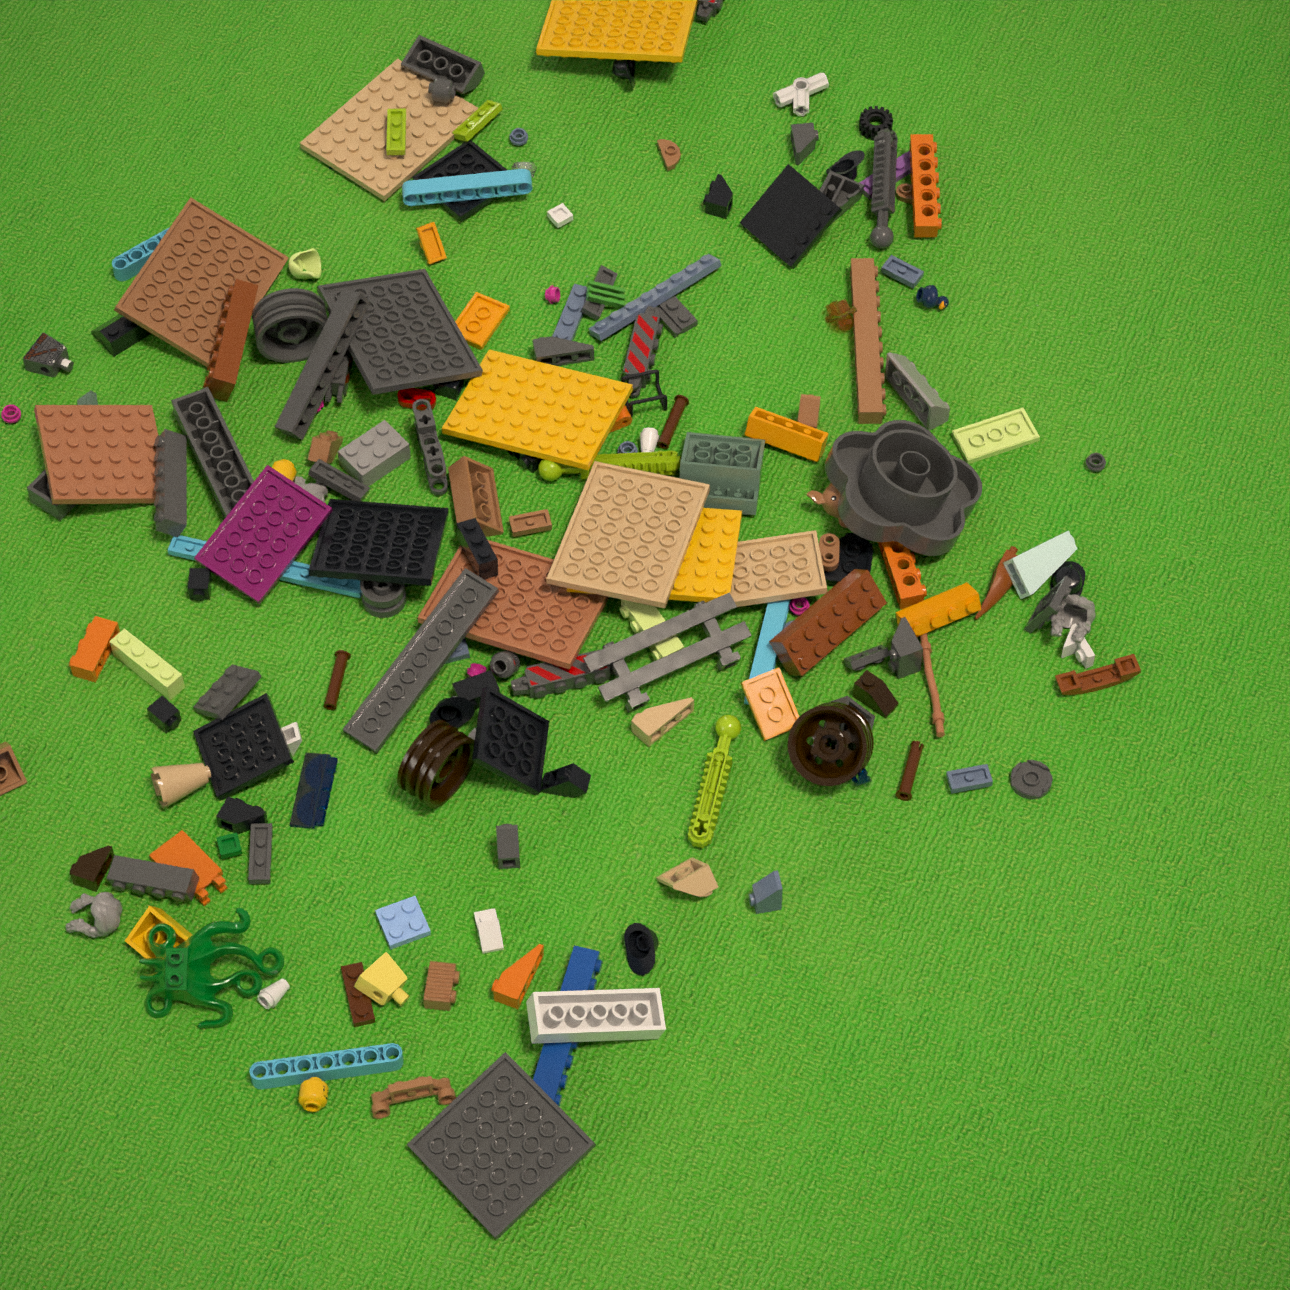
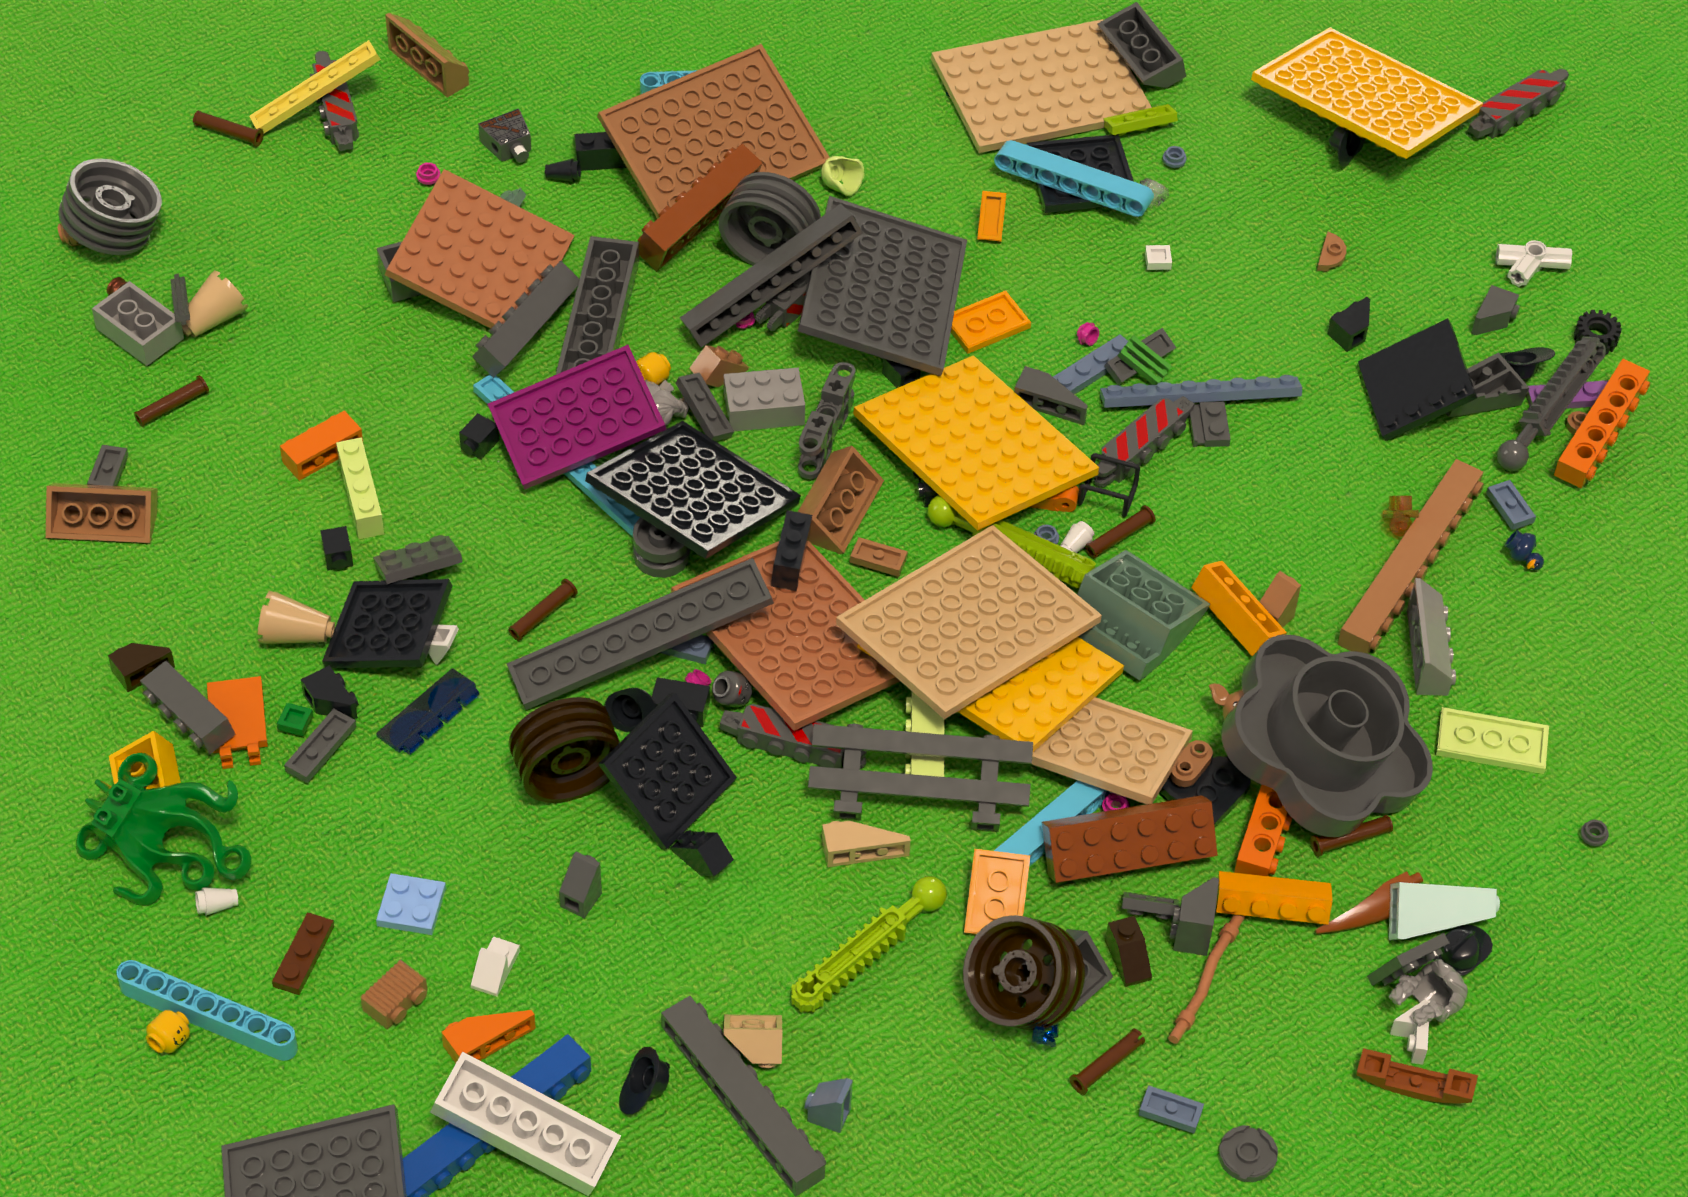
camera: 30 degrees right, 5 degrees down
light grey hair [65,892,123,938] -> none
light yellow torso [354,952,410,1006] -> none
medium nougat plate [371,1076,456,1119] -> none
lime plate [386,108,406,155] -> none
red plate [397,388,436,411] -> none
dark grey head [428,77,456,103] -> none
none -> black cone [545,158,581,182]
none -> dark grey brick [661,996,826,1197]
none -> reddish brown pin [1310,815,1393,857]

